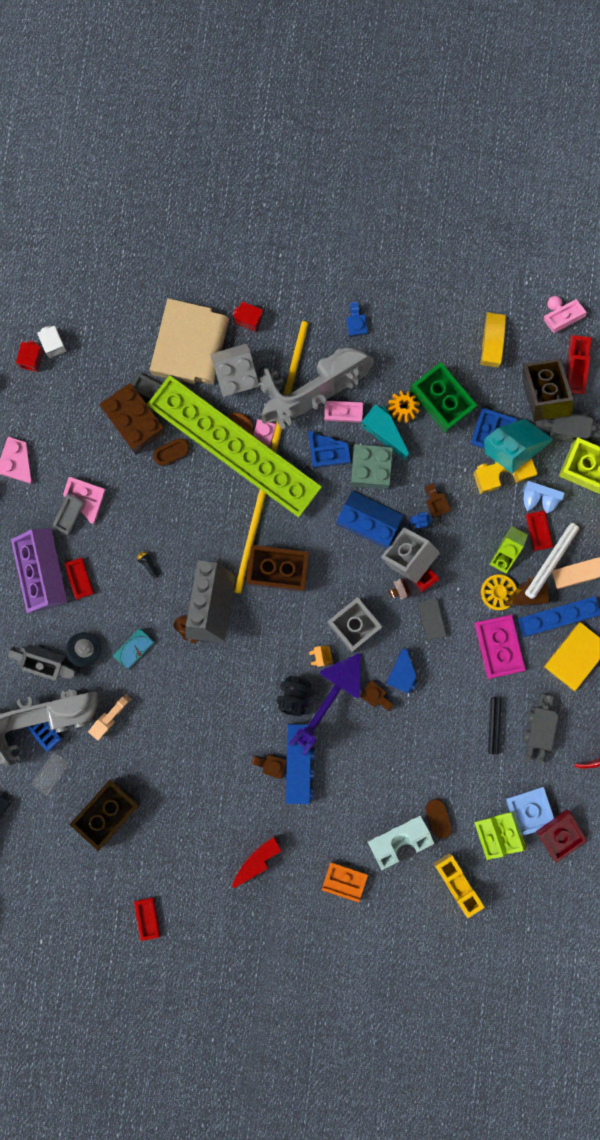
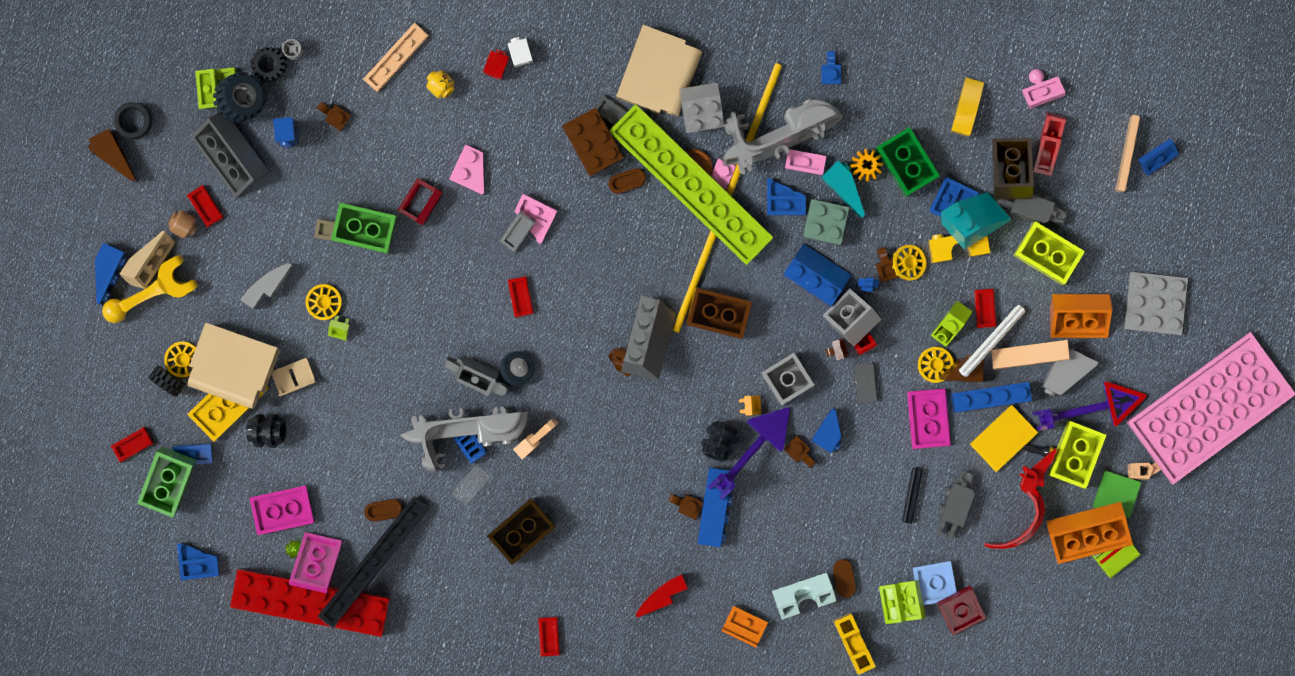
camera: 10 degrees right, 5 degrees up
medium lavender slope [11,528,67,613] -> none
slope [113,629,155,670] -> none
black piece [137,551,159,578] -> none
red brick [233,301,263,332] -> none
light blue tile [522,481,564,513] -> none
none -> yellow wheel [892,245,926,281]

